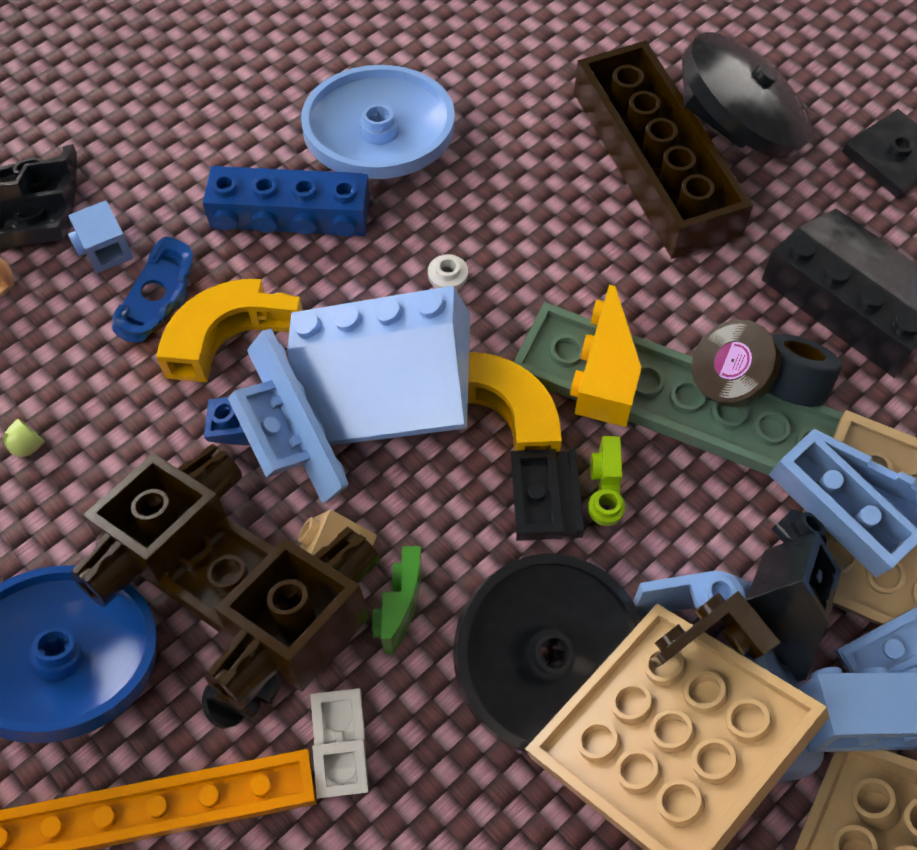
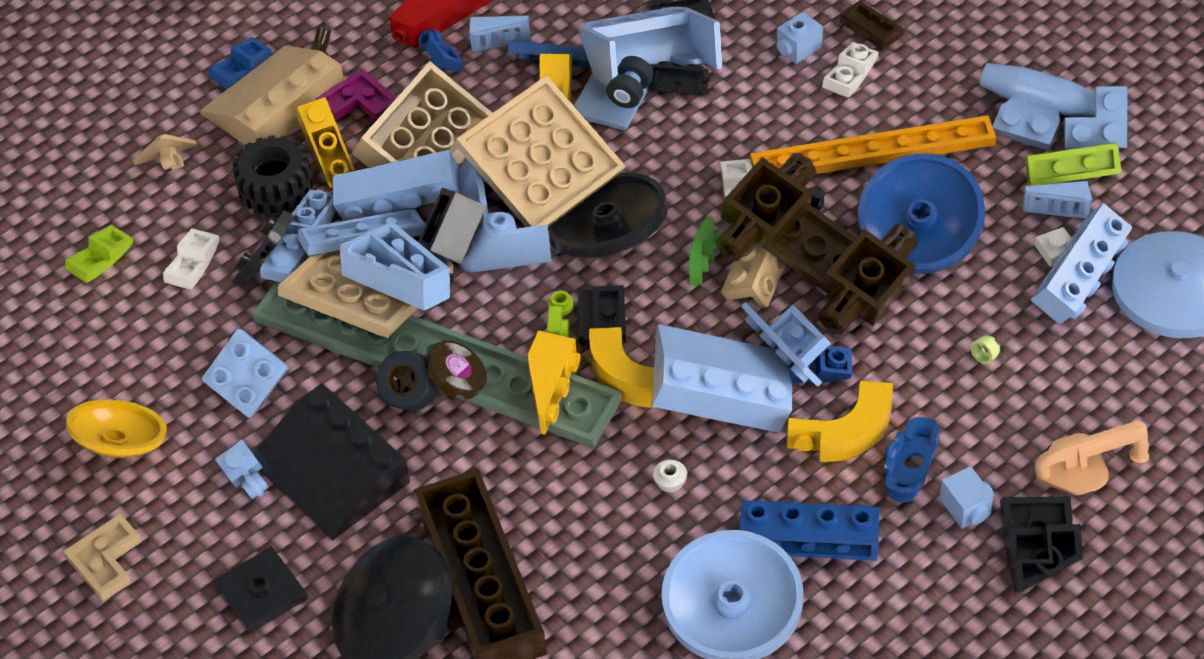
camera: 175 degrees left, 10 degrees down
dark brown bracket [650,591,780,667] -> none

